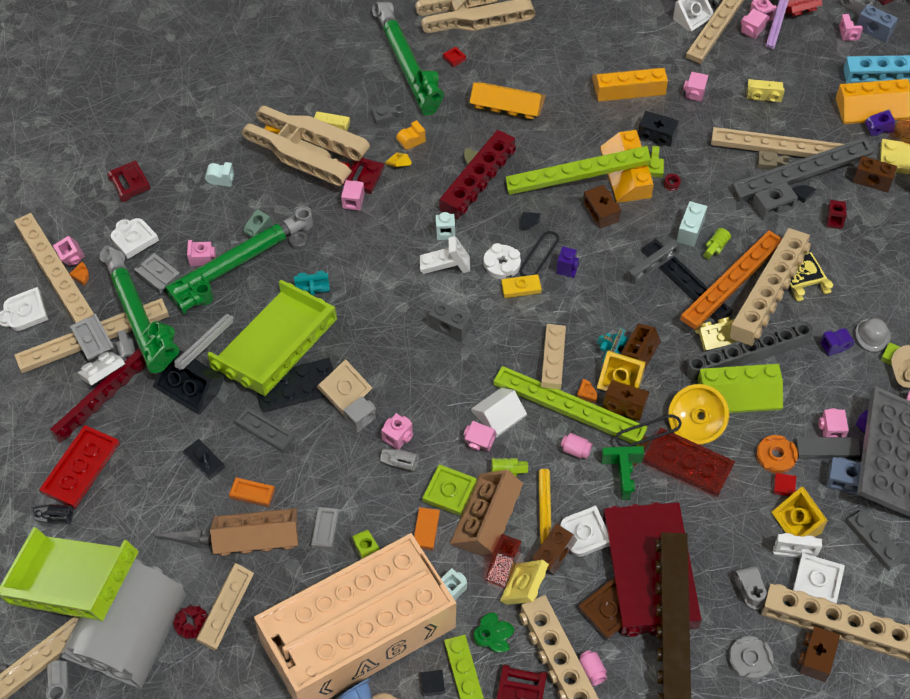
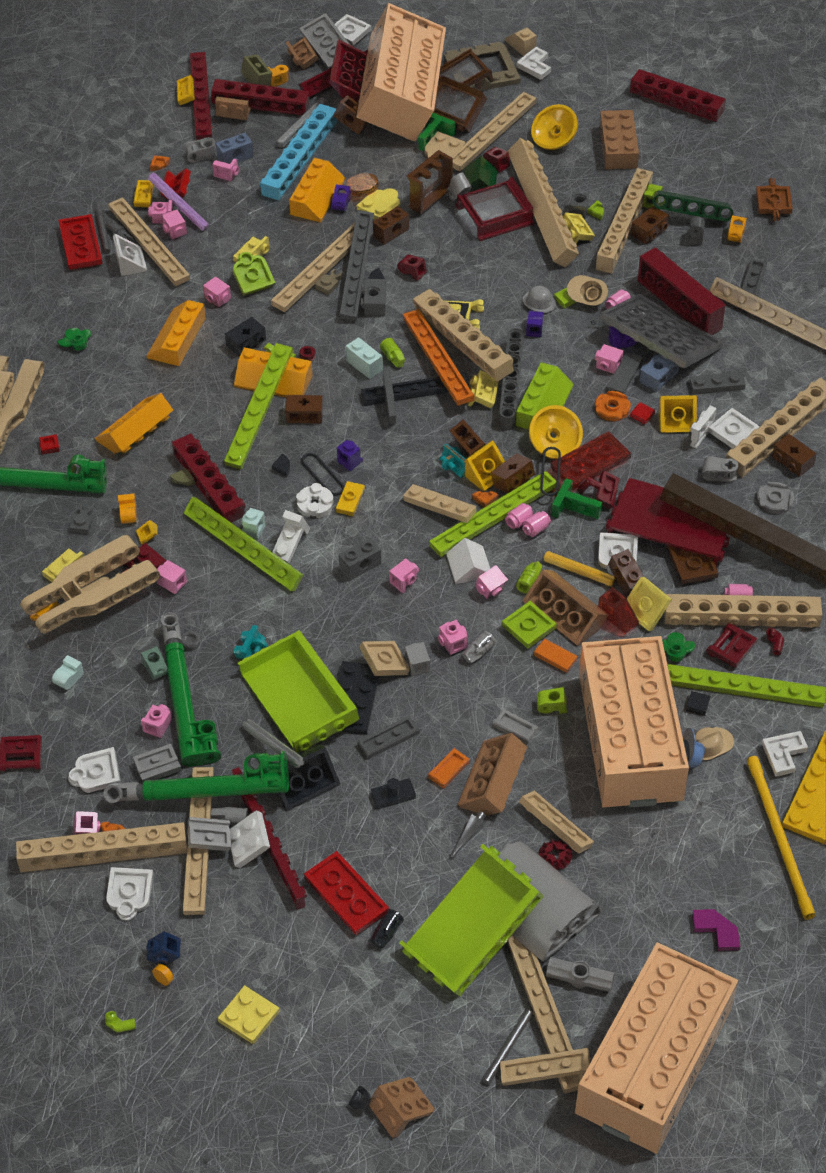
camera: 65 degrees left, 5 degrees down
none -> green plate [57,328,91,350]
none -> lime plate [184,497,303,591]
none -> lime plate [233,252,275,296]
none -> bright pink brick [389,558,419,593]
none -> bright pink brick [505,503,533,529]
none -> dark red plate [577,471,620,509]

